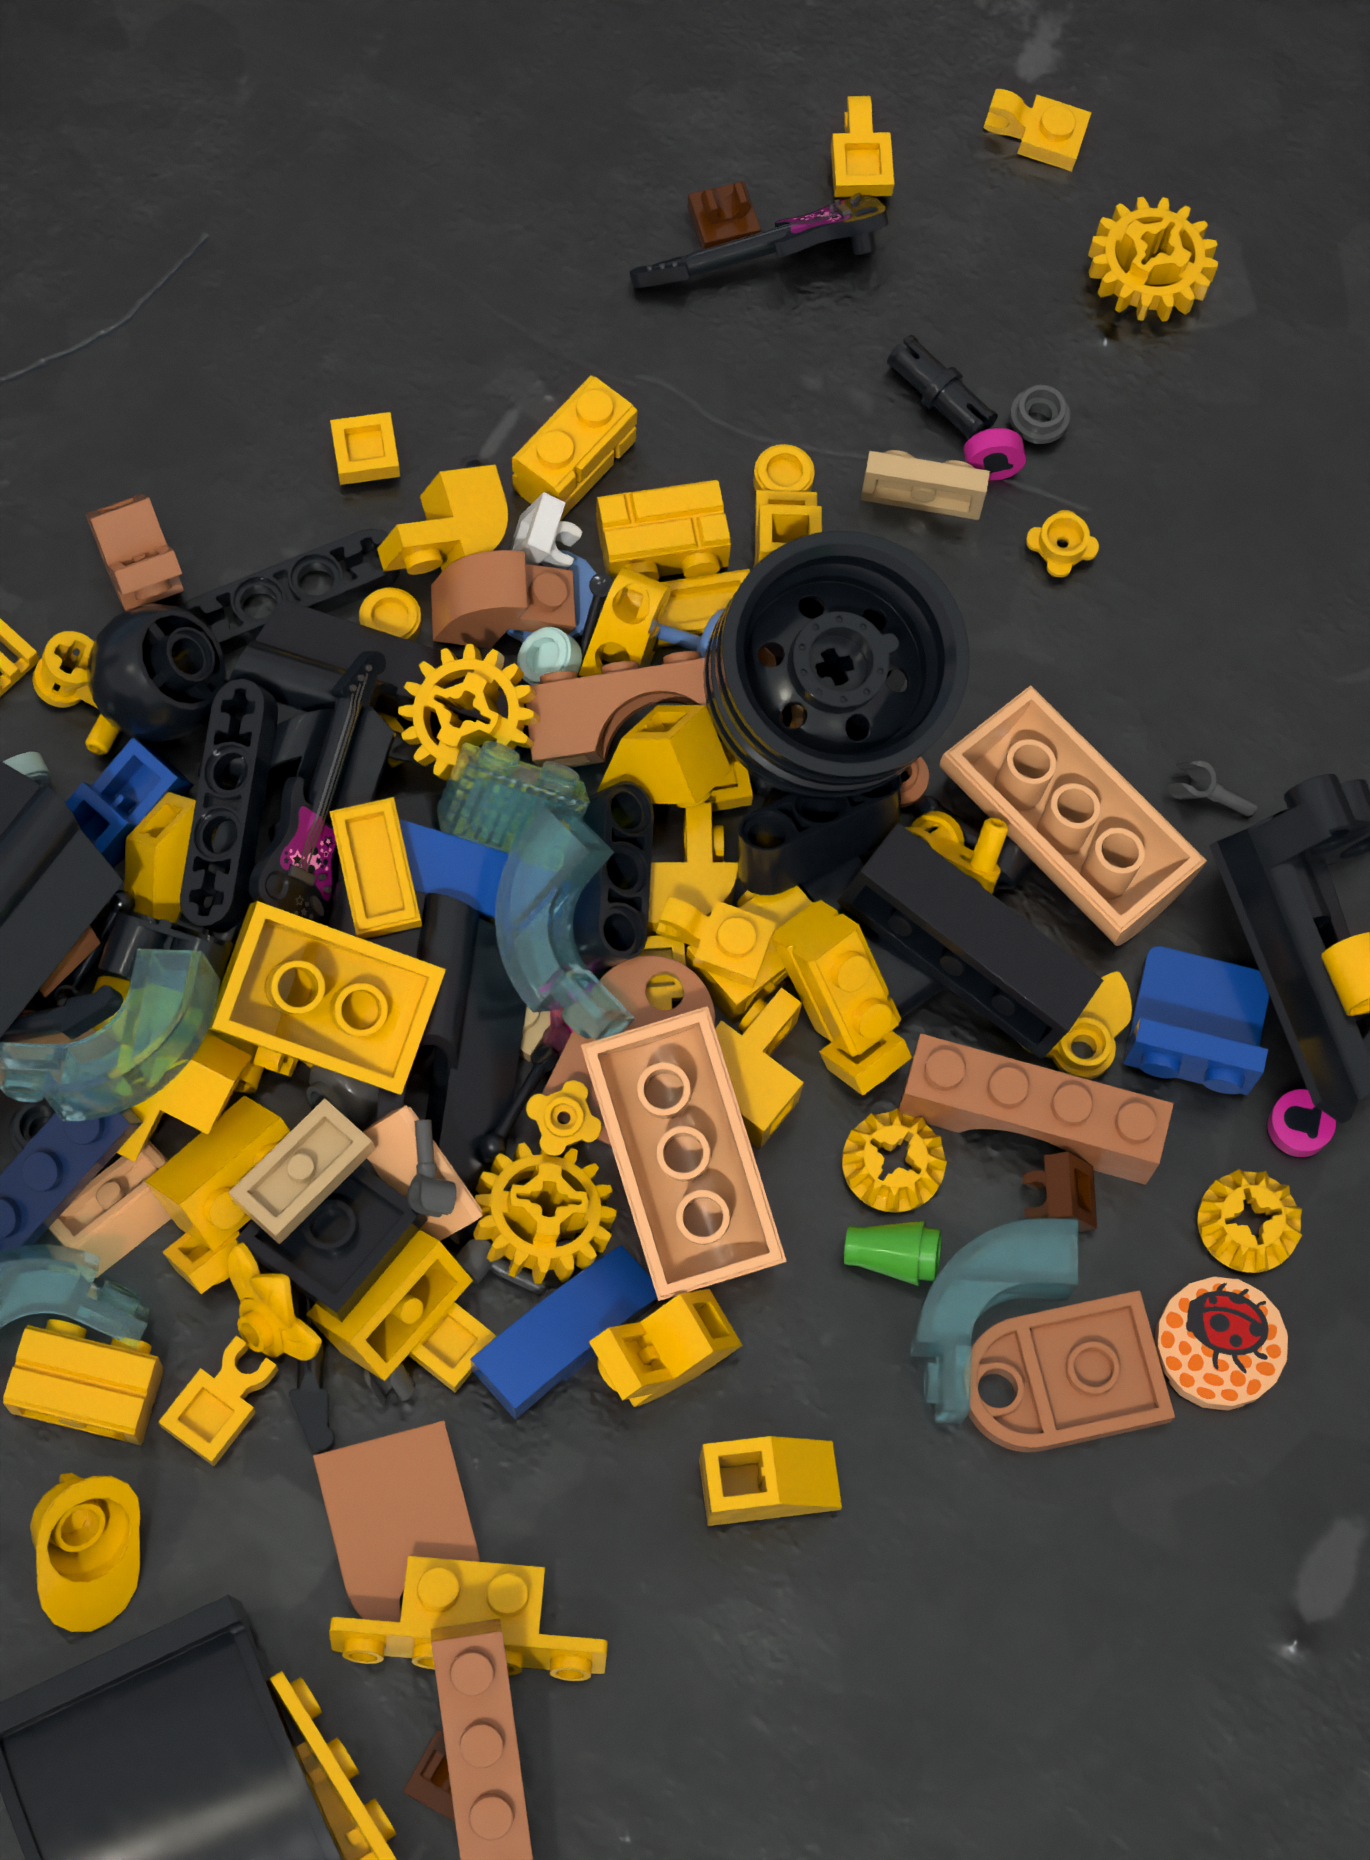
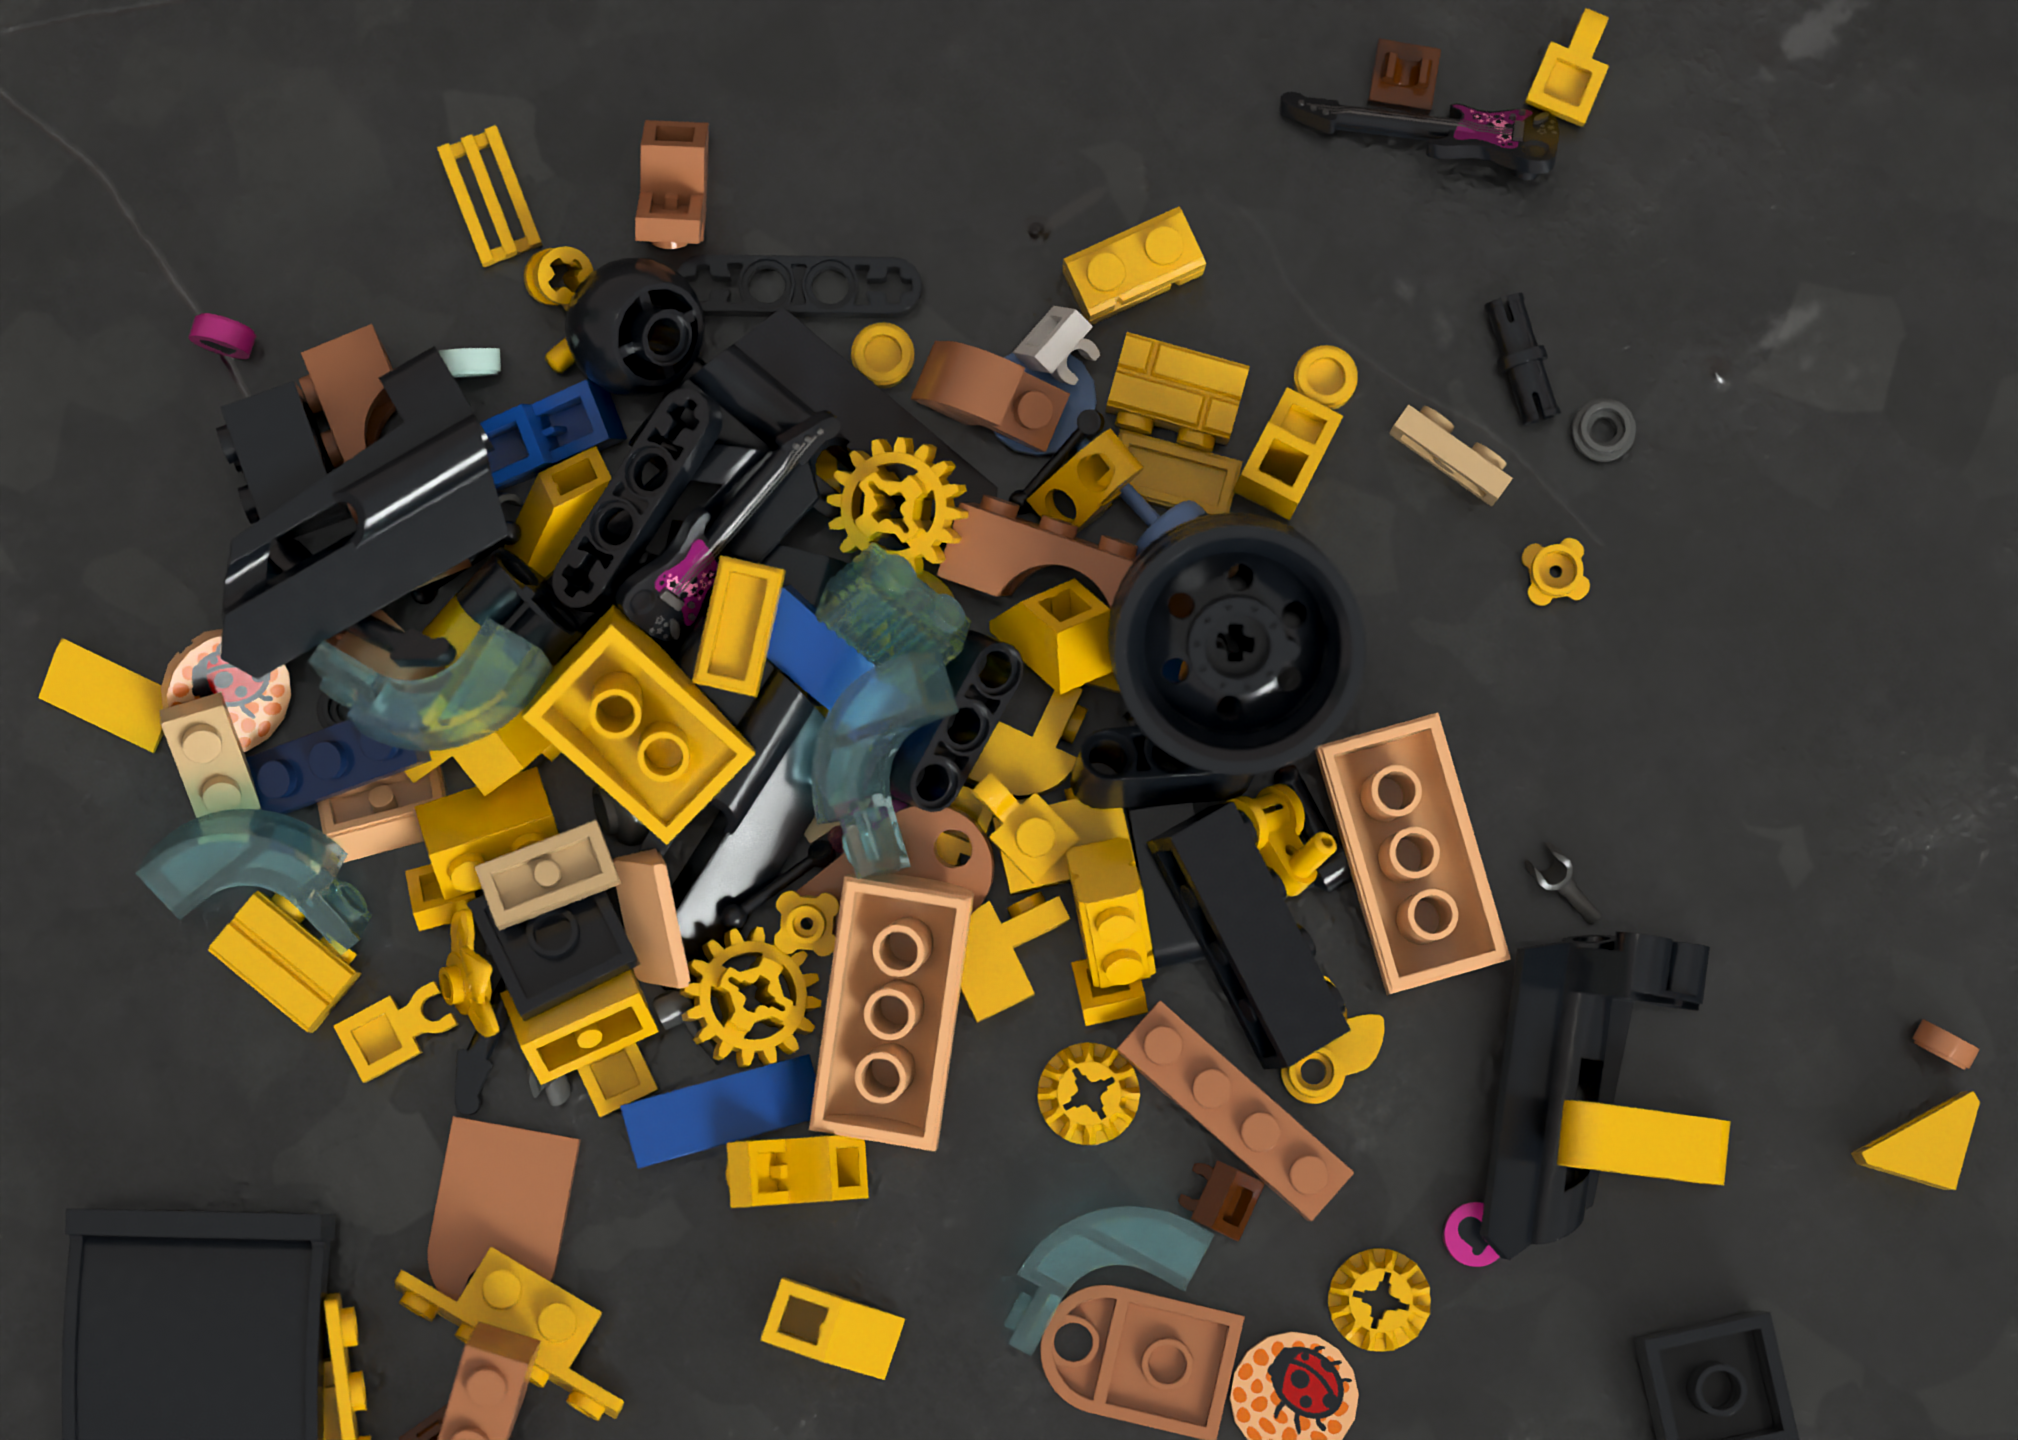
camera: 25 degrees right, 15 degrees up
yellow piece [30,1473,140,1632] -> none
yellow plate [330,412,400,485] -> none
yellow brick [377,464,508,575] -> none
dark grey hand [407,1120,457,1217] -> none
light aqua tile [517,627,582,685] -> none
bright green cone [844,1221,942,1286] -> none
dark pink tile [963,428,1026,481] -> none
yellow plate [983,89,1092,172] -> none
yellow gear [1088,197,1218,322] -> none
blue bracket [1123,946,1269,1096] -> none

